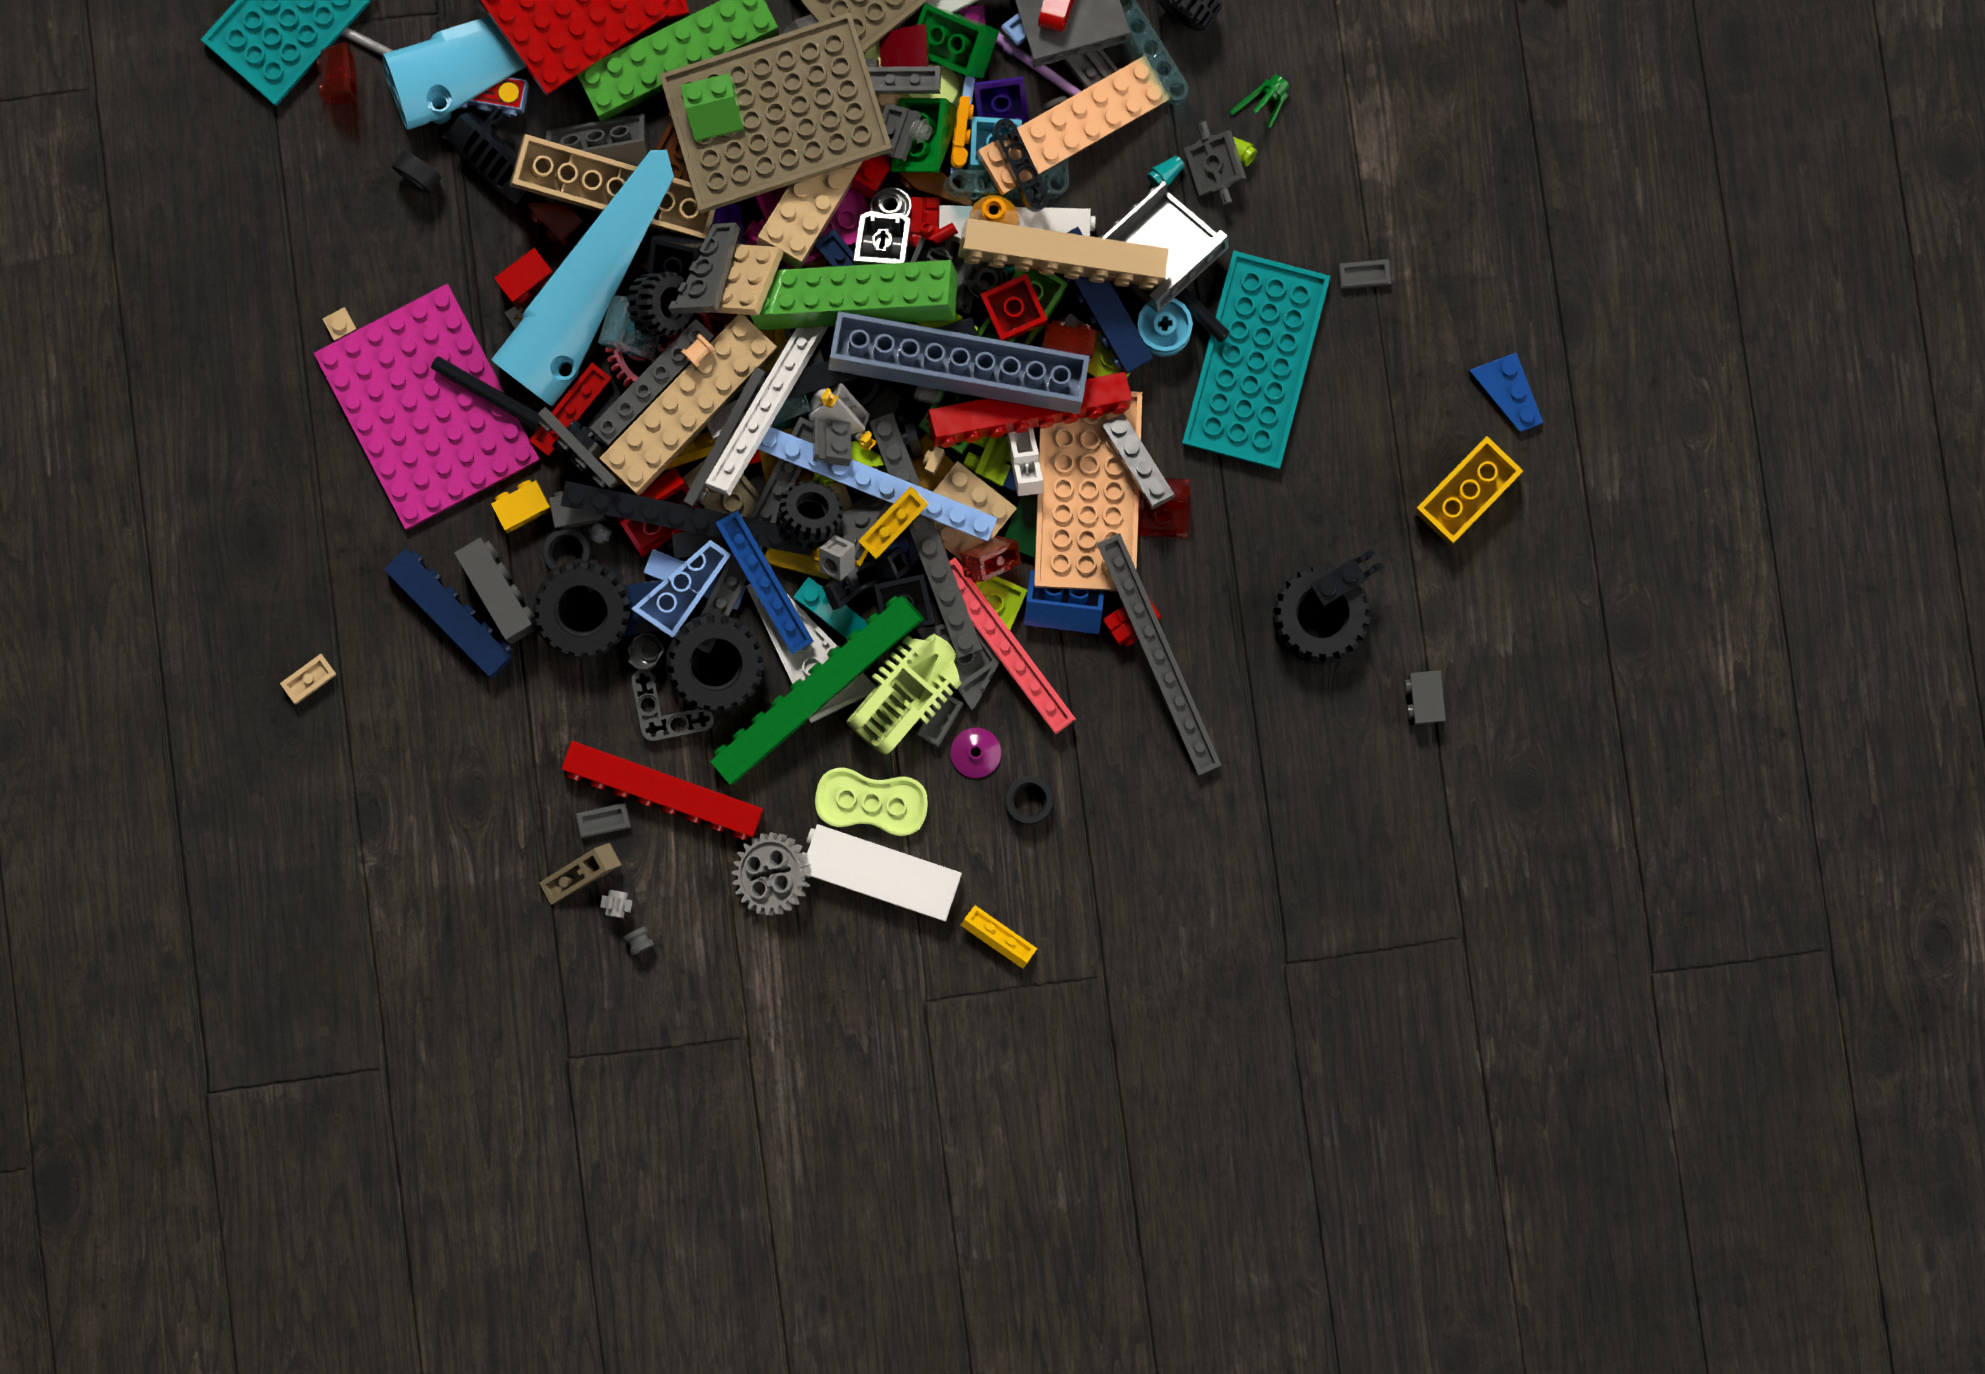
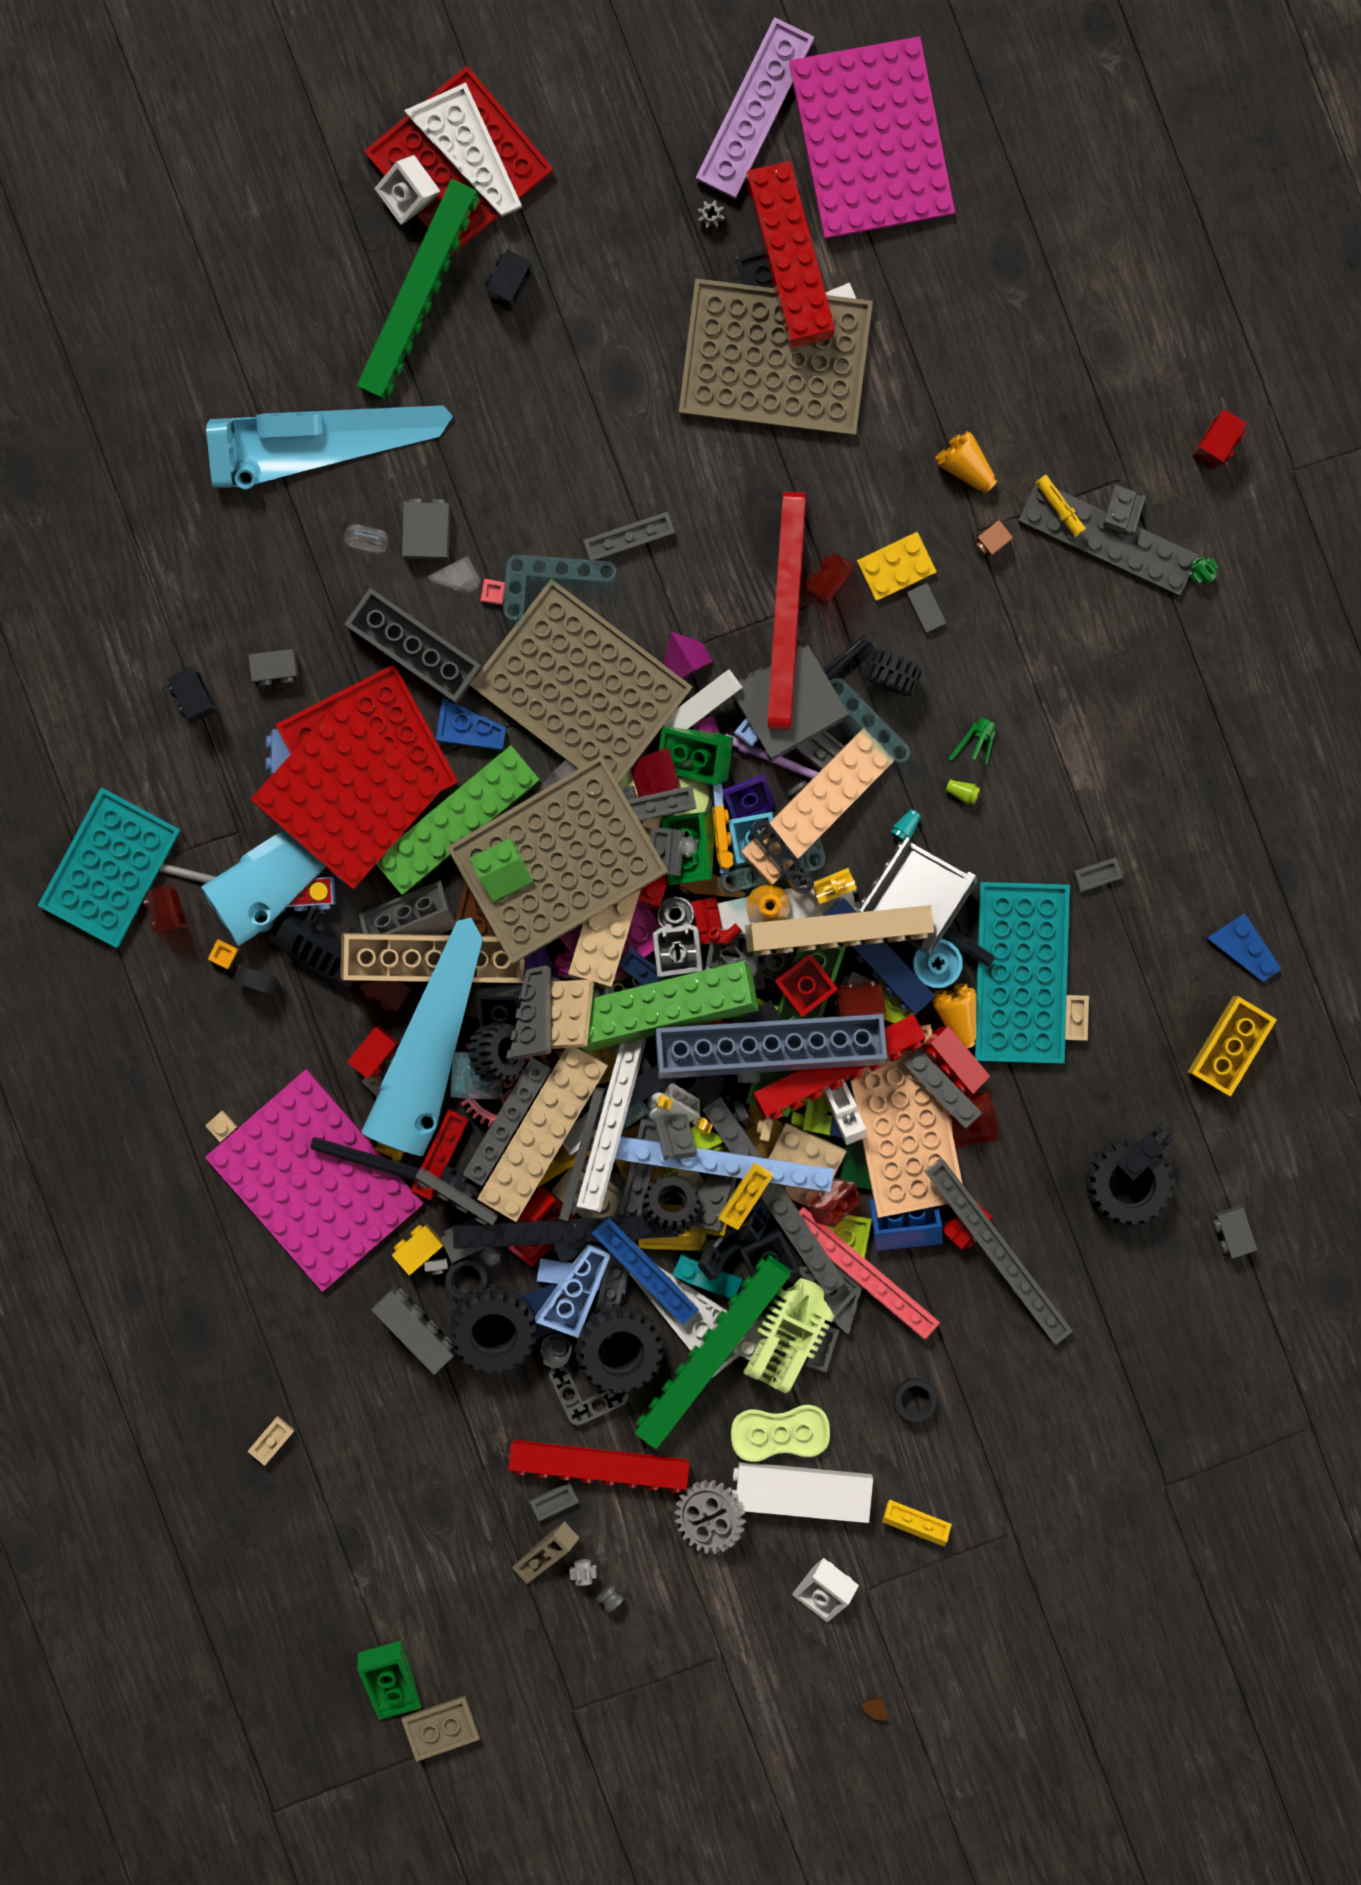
camera: 10 degrees left, 5 degrees up
dark blue brick [384,548,513,679] -> none
light nougat bush [681,334,715,368] -> none
light grey brick [819,535,855,581] -> none
magenta dish [951,728,1001,778] -> none
dark grey plate [1184,121,1246,205] -> none
none -> light orange plate [208,939,239,969]
none -> green slope [358,1641,421,1720]
none -> yellow pin [375,1142,404,1161]
none -> dark tan plate [401,1695,480,1762]
none -> light grey plate [424,1257,449,1274]
none -> white plate [733,1315,770,1360]
none -> white slope [792,1558,859,1622]
none -> yellow hips [813,868,857,904]
none -> reddish brown tile [861,1696,888,1720]
none -> brick [922,1026,990,1095]
none -> light orange cone [932,983,976,1048]
none -> tan plate [1065,995,1089,1041]

